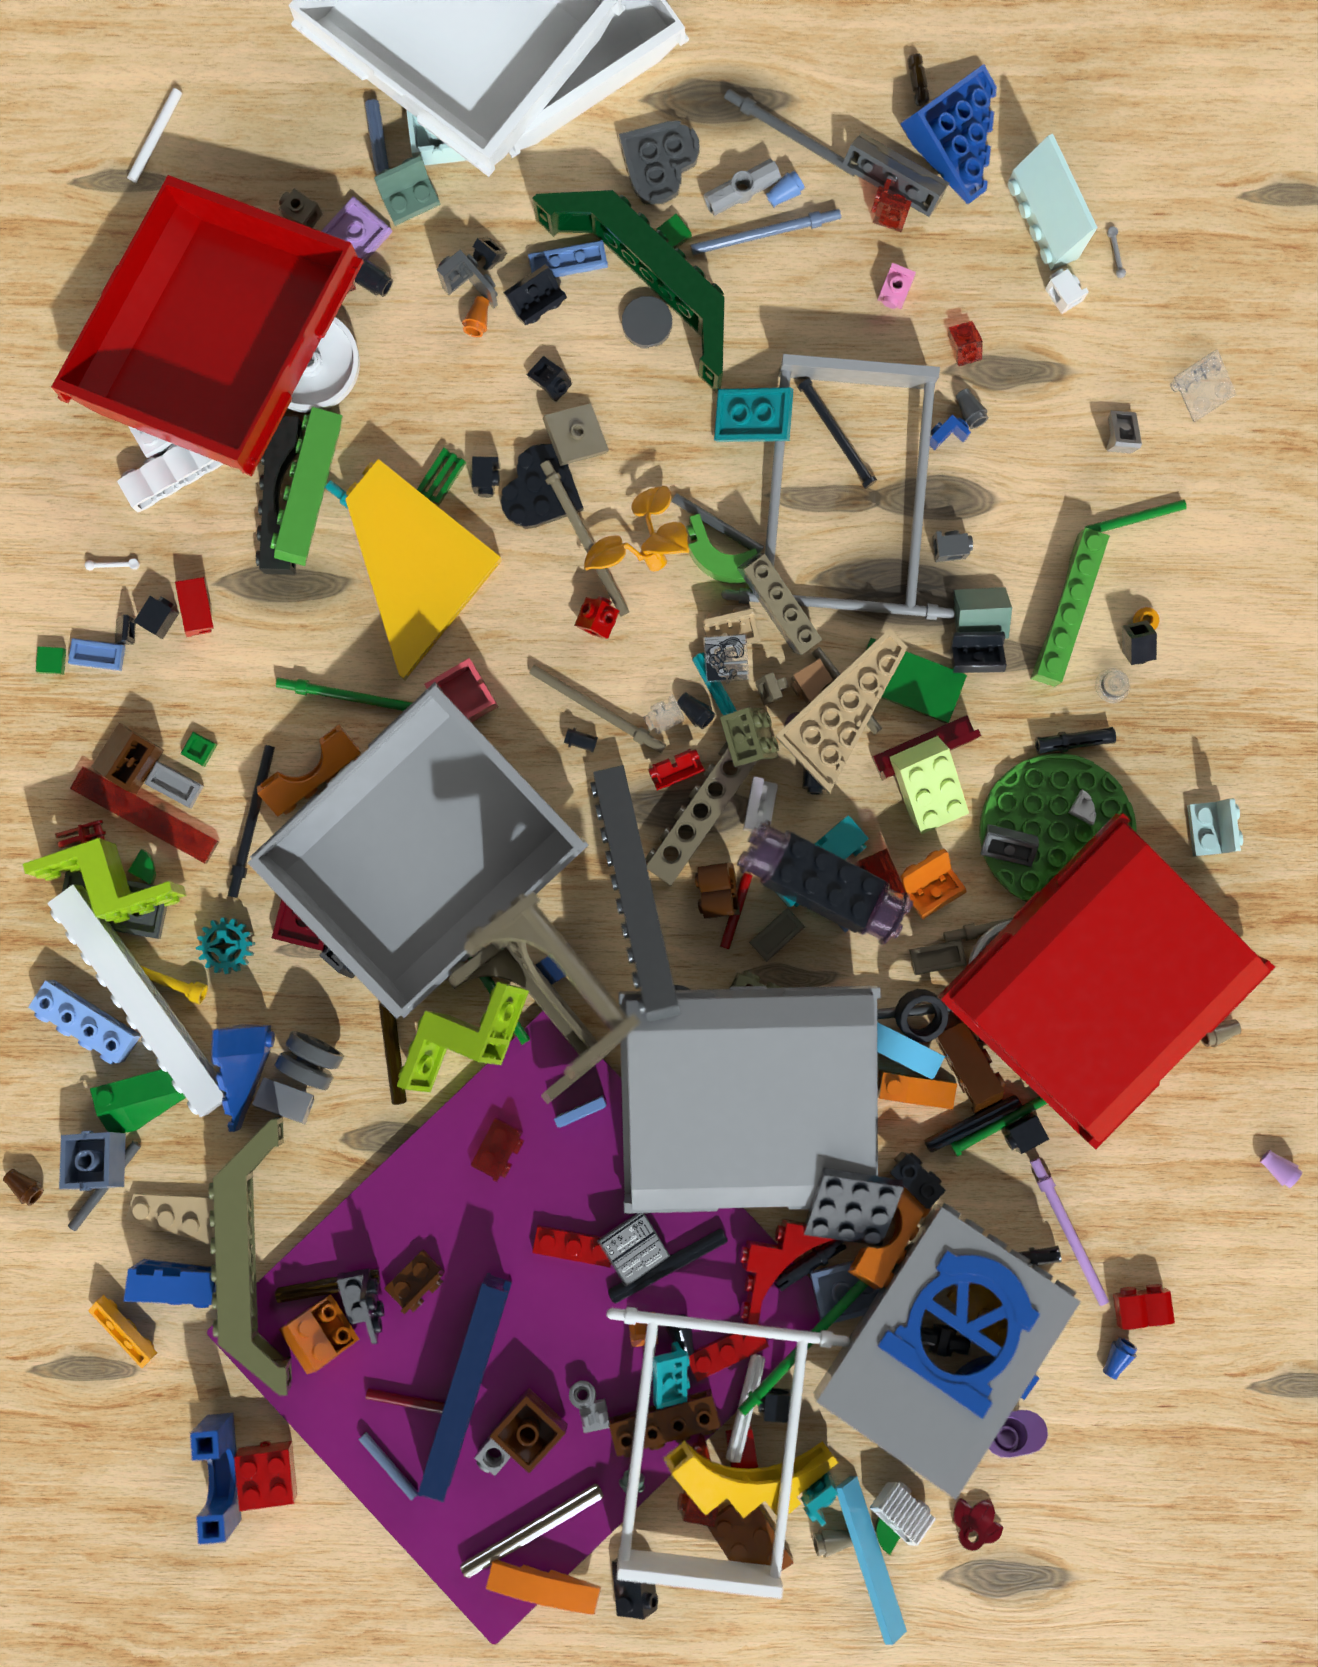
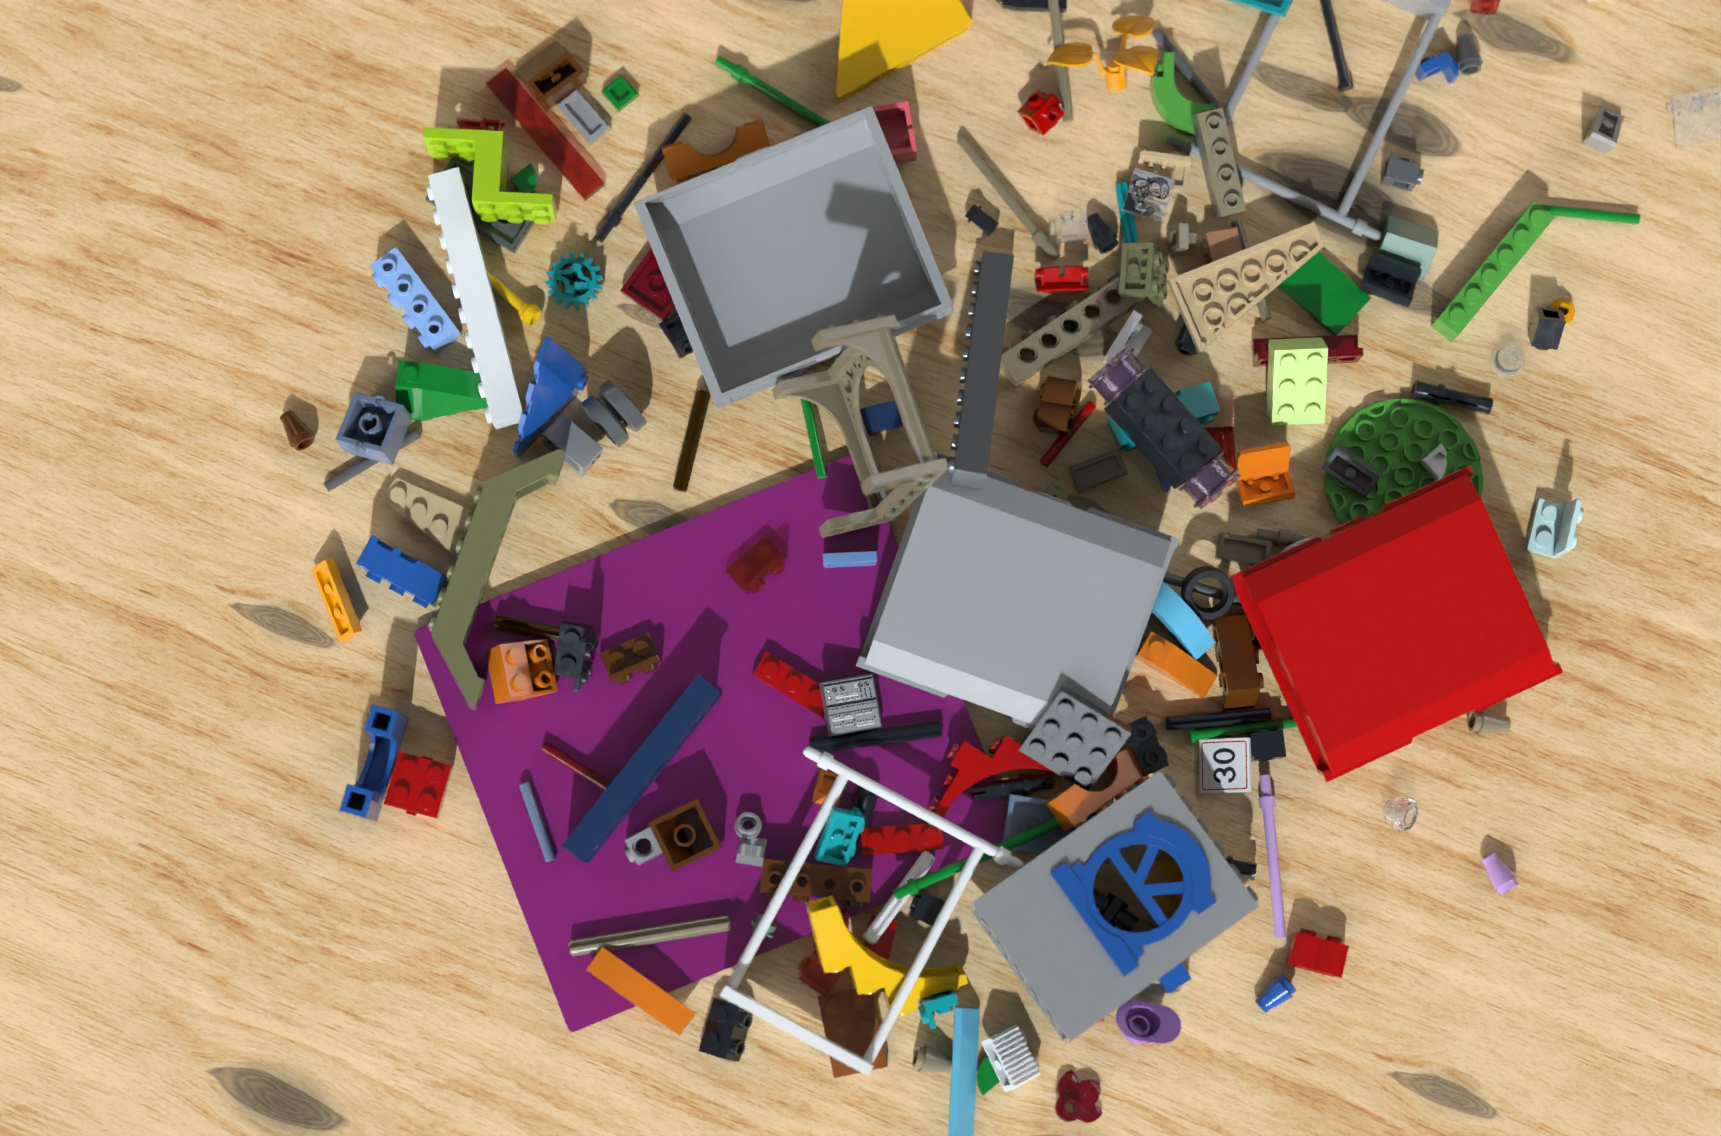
camera: 15 degrees right, 5 degrees down
lime bracket [397,982,529,1092] -> none
none -> white piece [1199,737,1252,794]
none -> clear cone [1383,797,1418,833]

